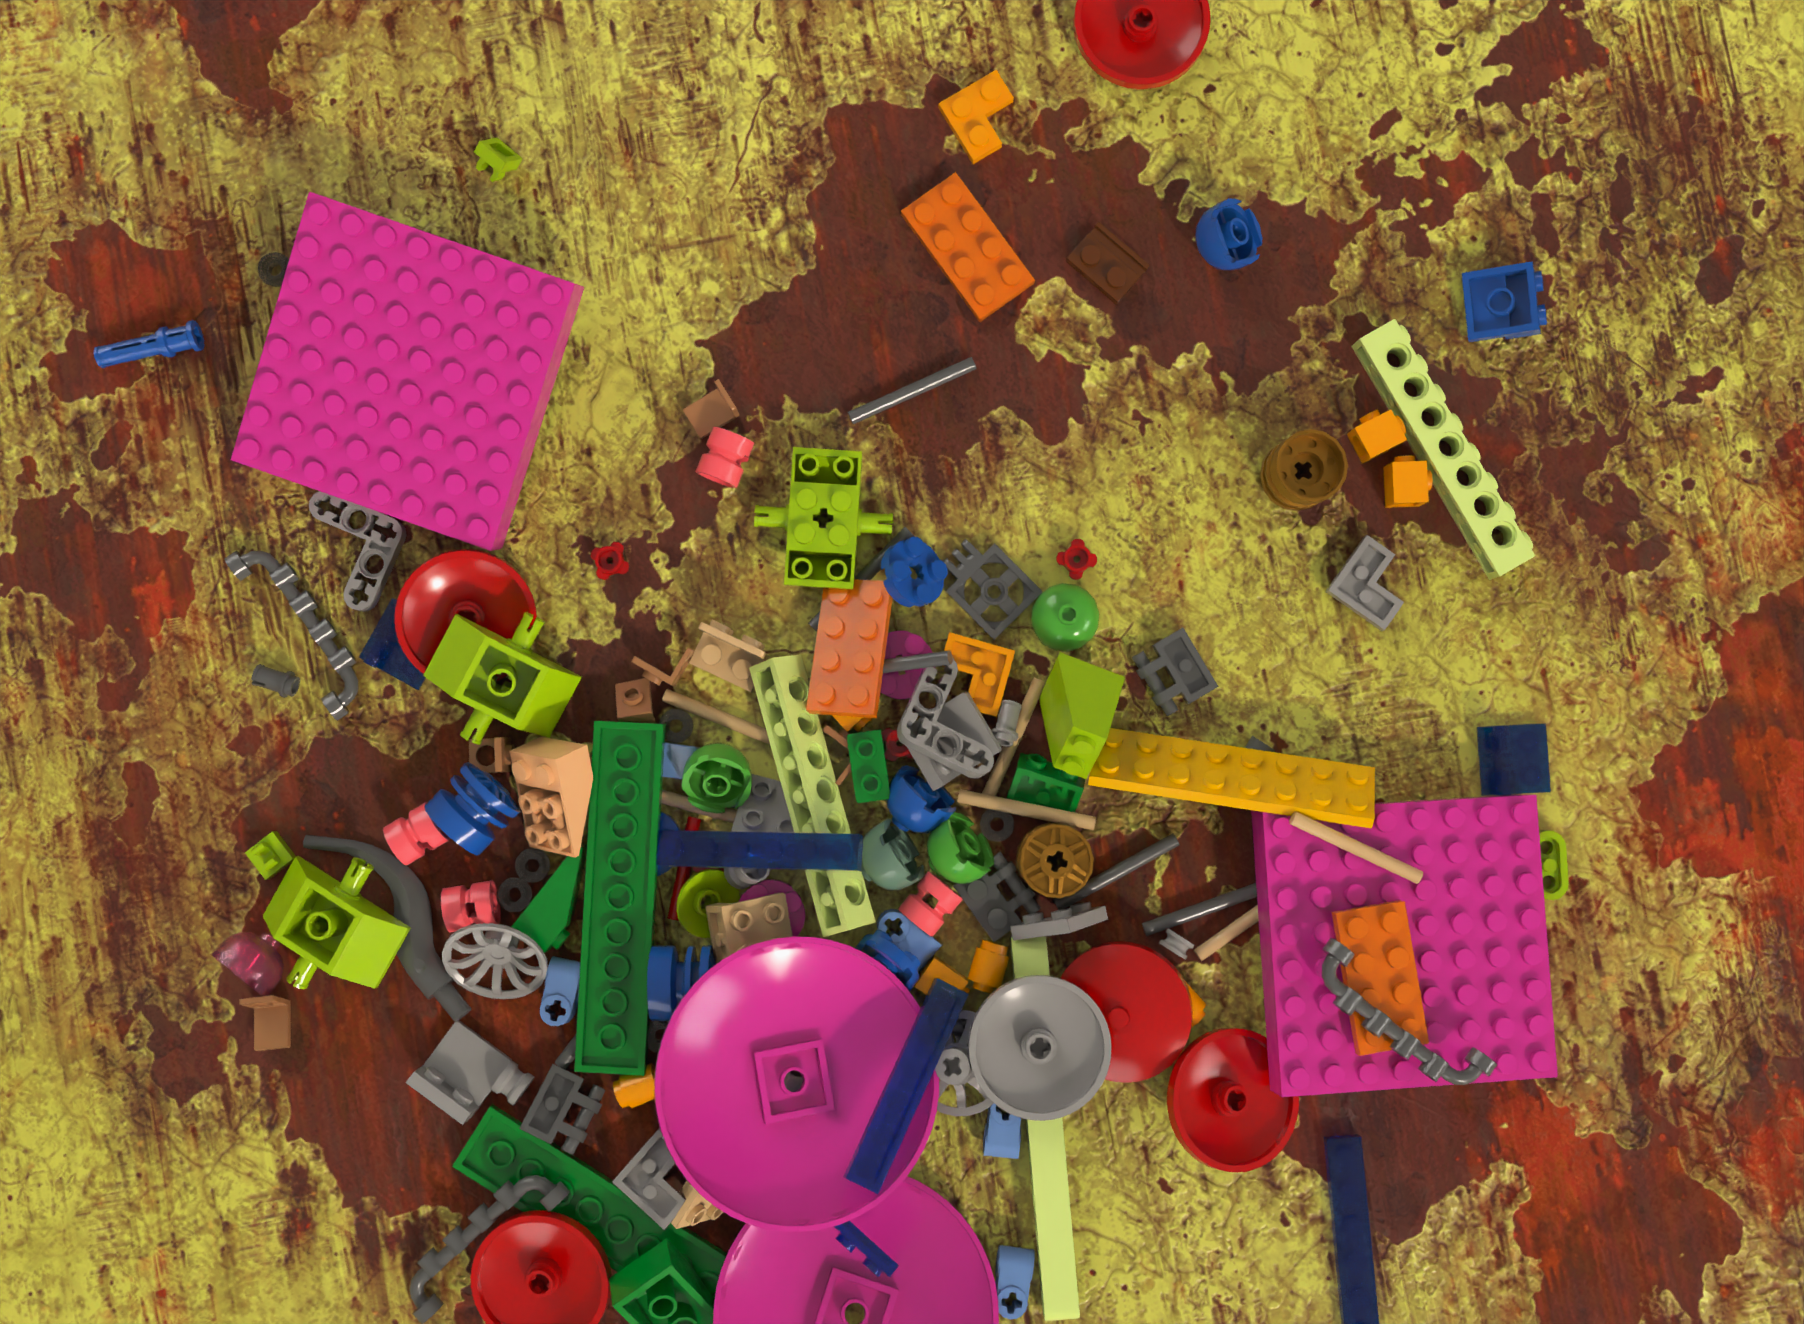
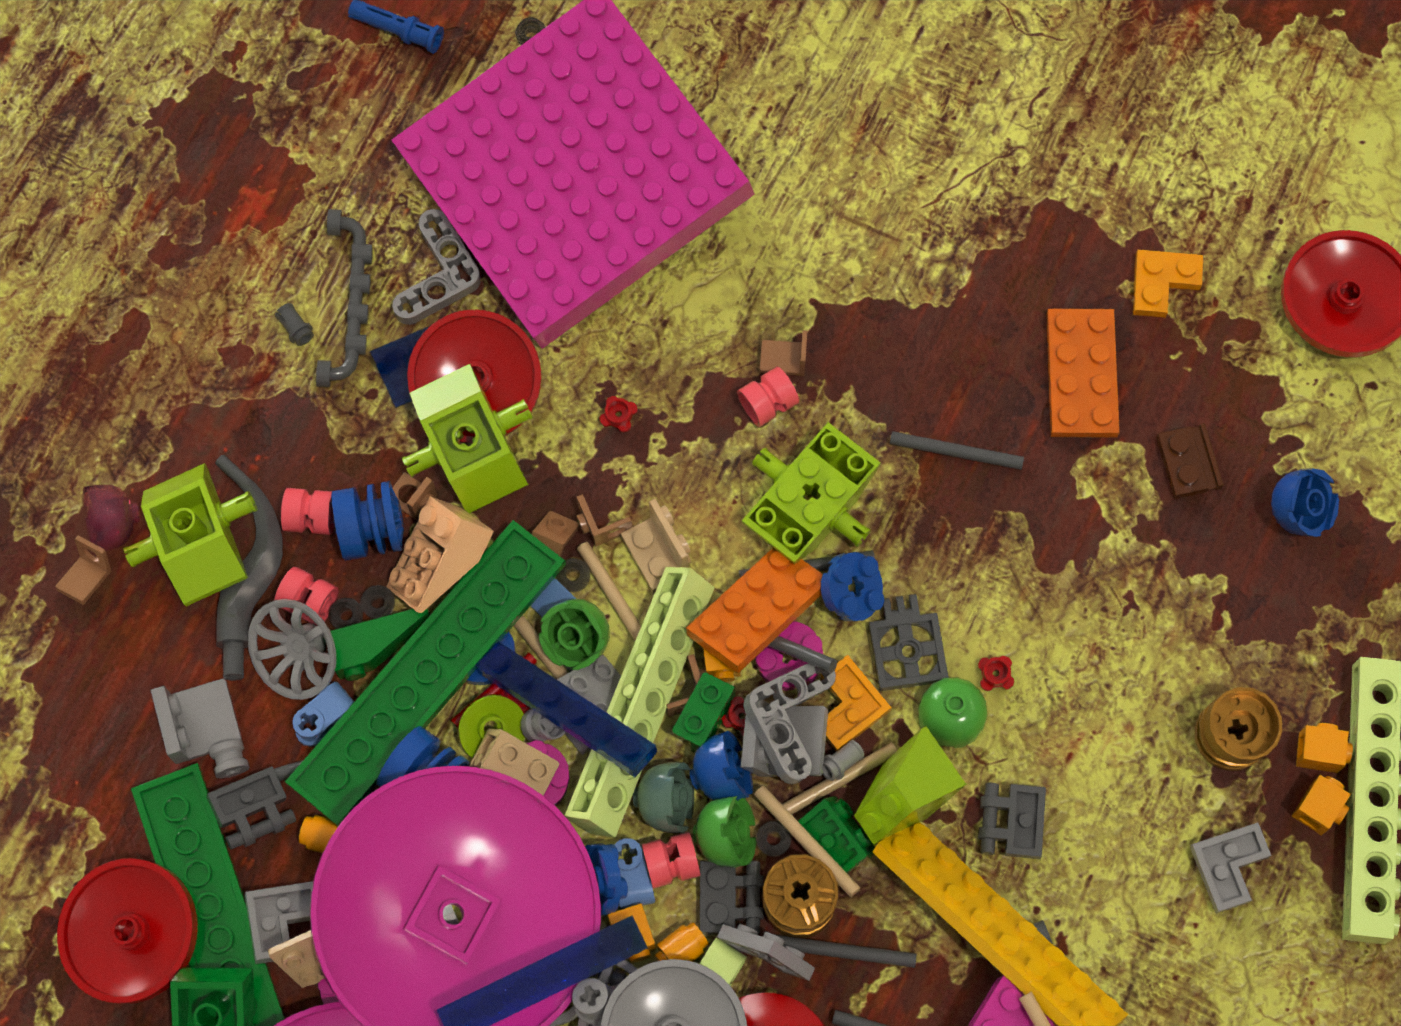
camera: 40 degrees right, 15 degrees down
lime tile [245,831,295,880] -> none
dark grey bar [409,1175,570,1324] -> none
lime tile [474,138,523,182] -> none

